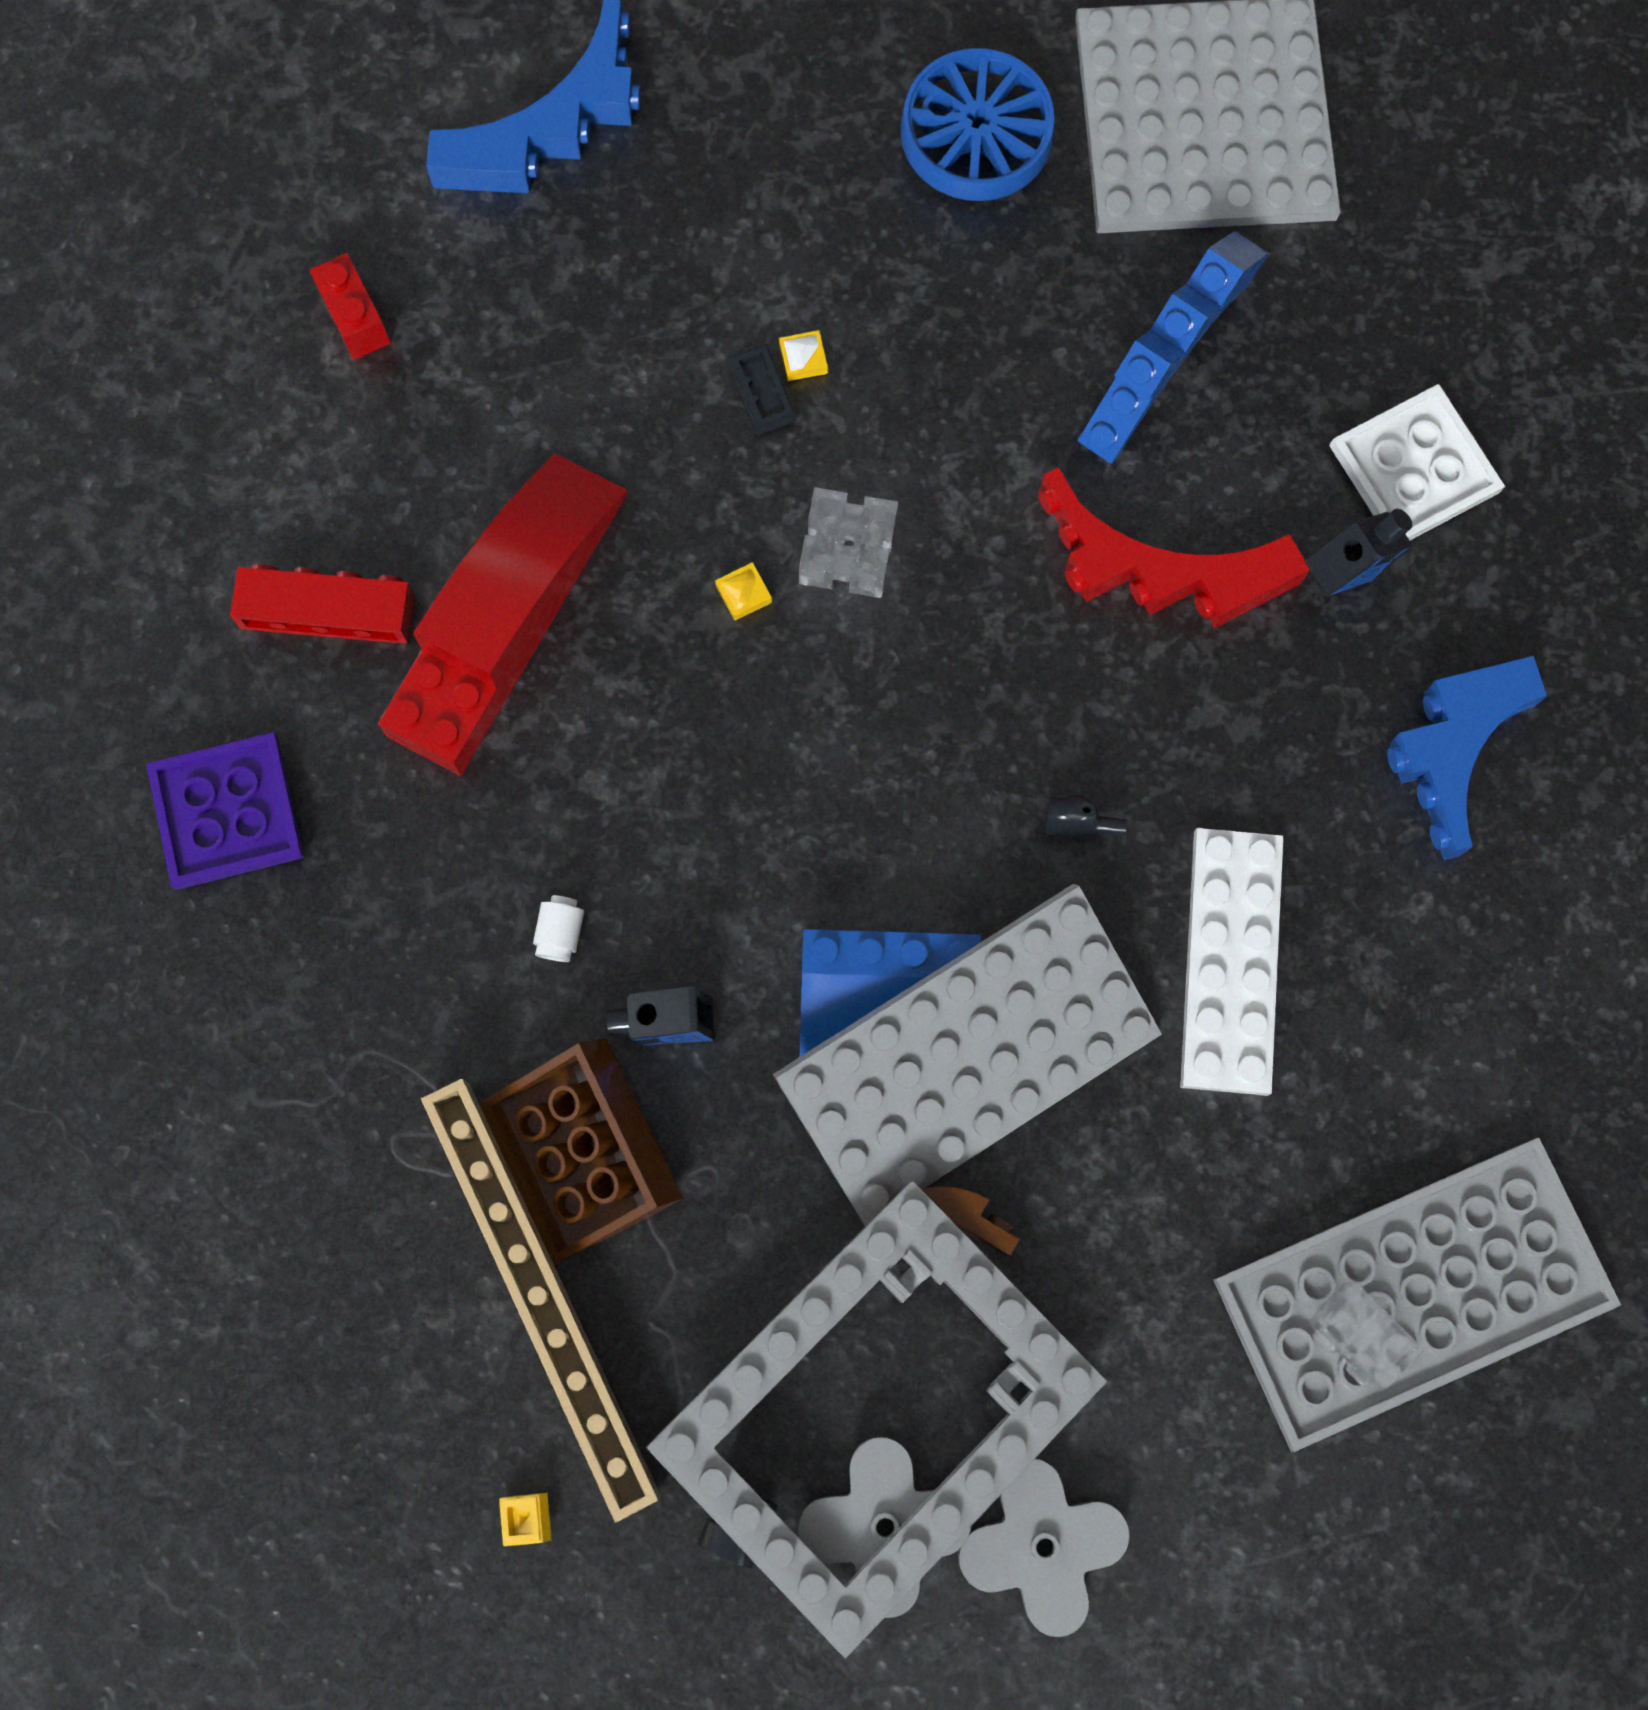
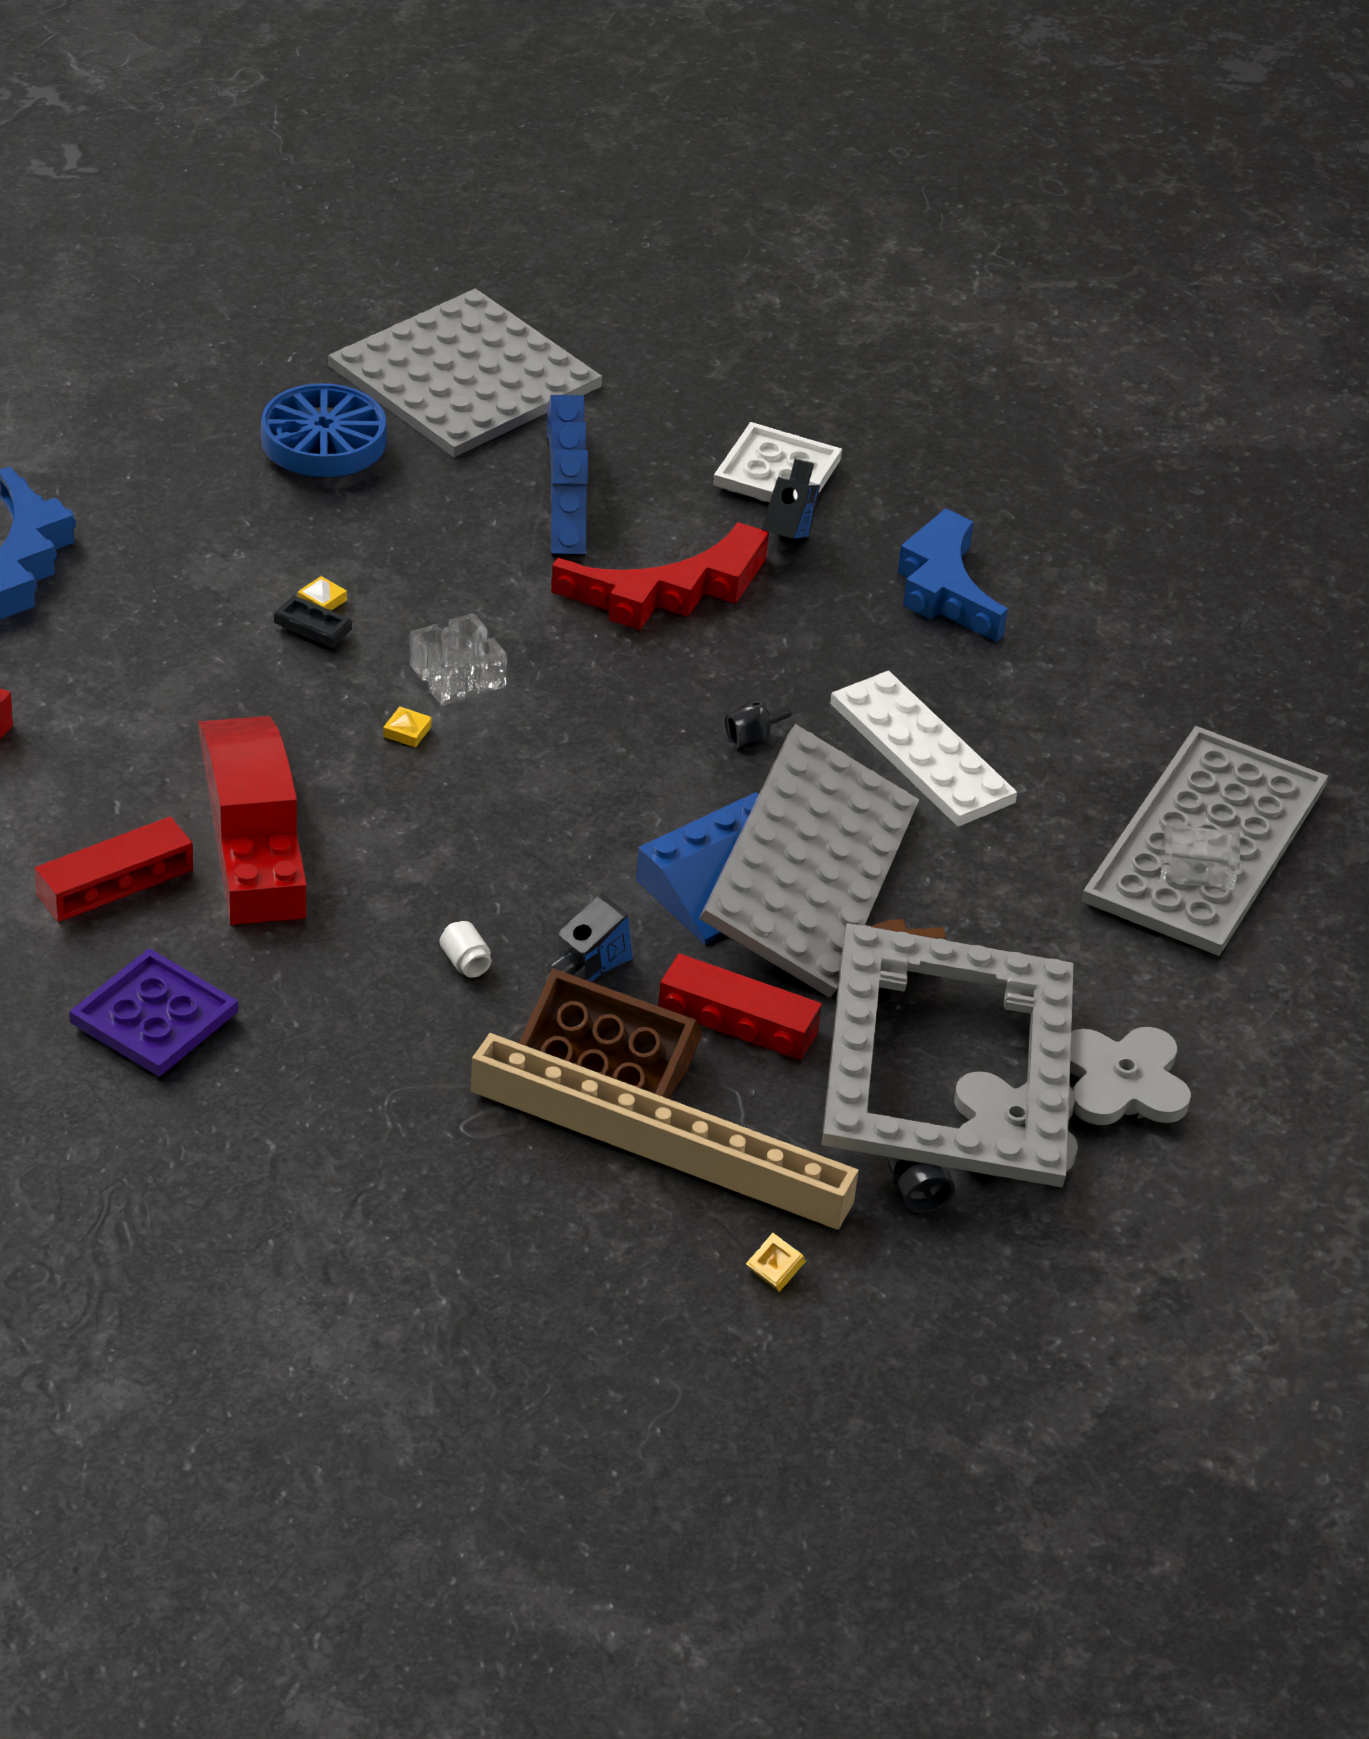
camera: 40 degrees left, 35 degrees down
none -> red brick [658,953,822,1060]

